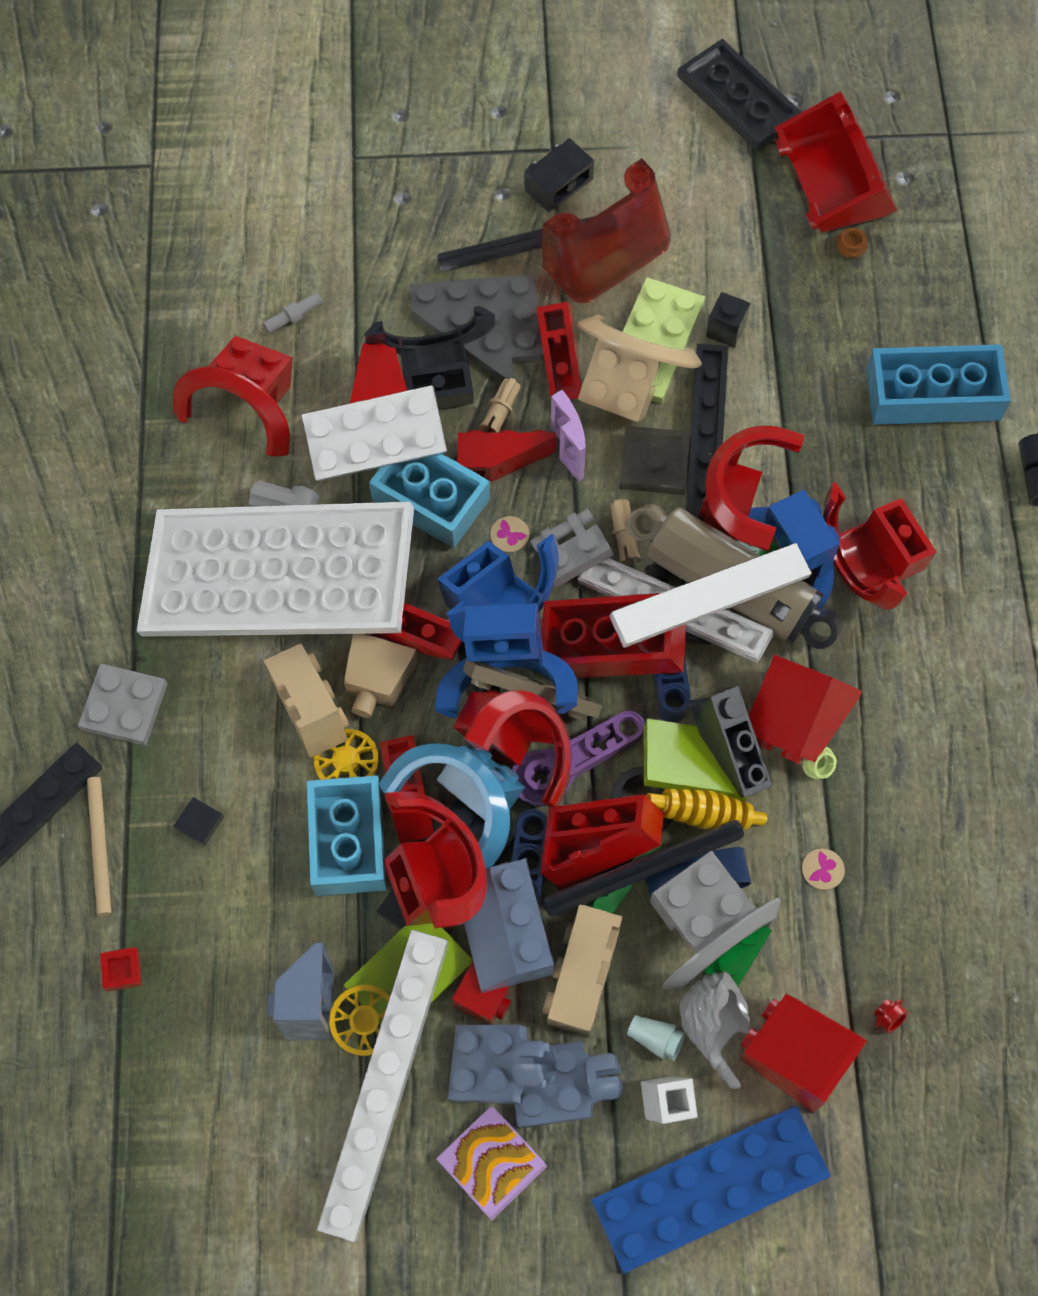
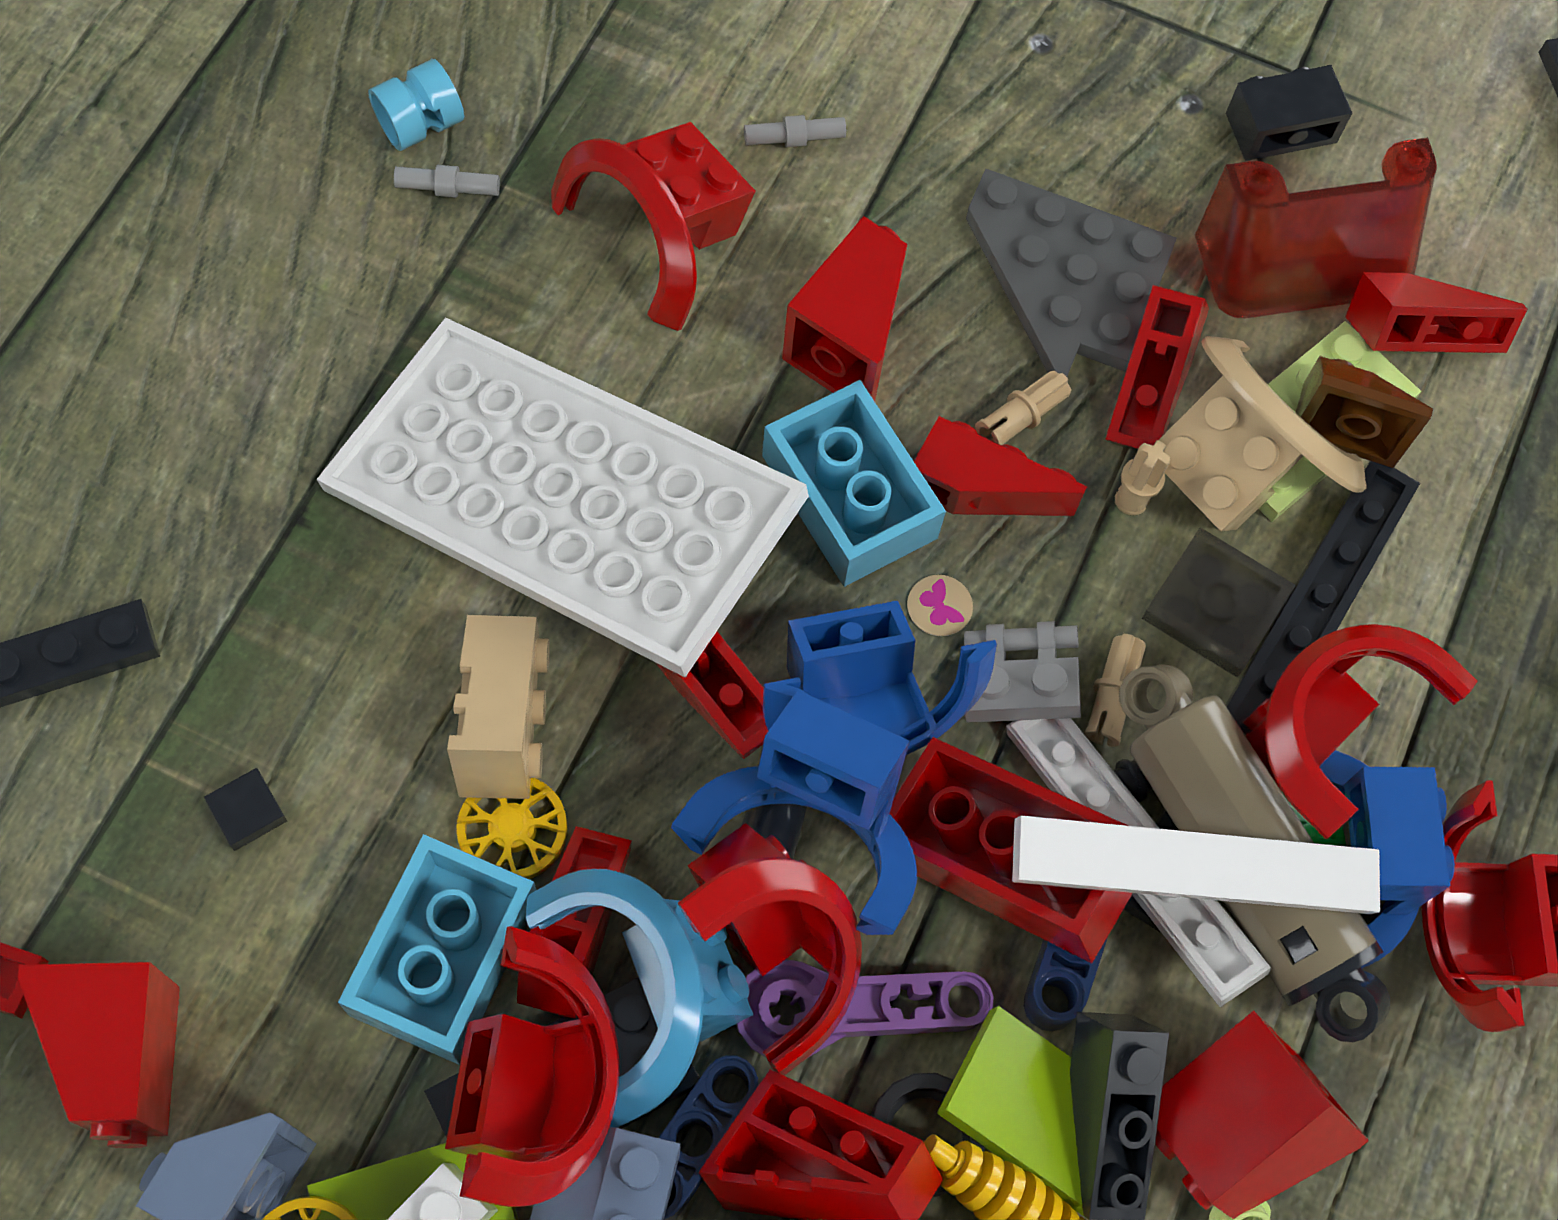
camera: 20 degrees right, 0 degrees up
light grey plate [78,664,168,746] -> none
tan bar [87,777,112,916] -> none
light grey piece [248,480,320,507] -> none
white plate [302,385,447,481] -> none
tan torso [344,634,418,718] -> none
black piece [364,306,495,409] -> none
black axle [437,212,616,271] -> none
dark tan plate [462,659,602,720] -> none
lavender slope [551,390,586,482] -> none
black brick [706,292,751,348] -> none
none -> red slope [18,962,180,1148]
none -> medium azure wheel [368,59,465,151]
none -> light grey bar [394,165,500,198]
none -> tan axle [1115,440,1171,515]
none -> reddish brown slope [1296,356,1433,468]
none -> red slope [1345,272,1528,353]

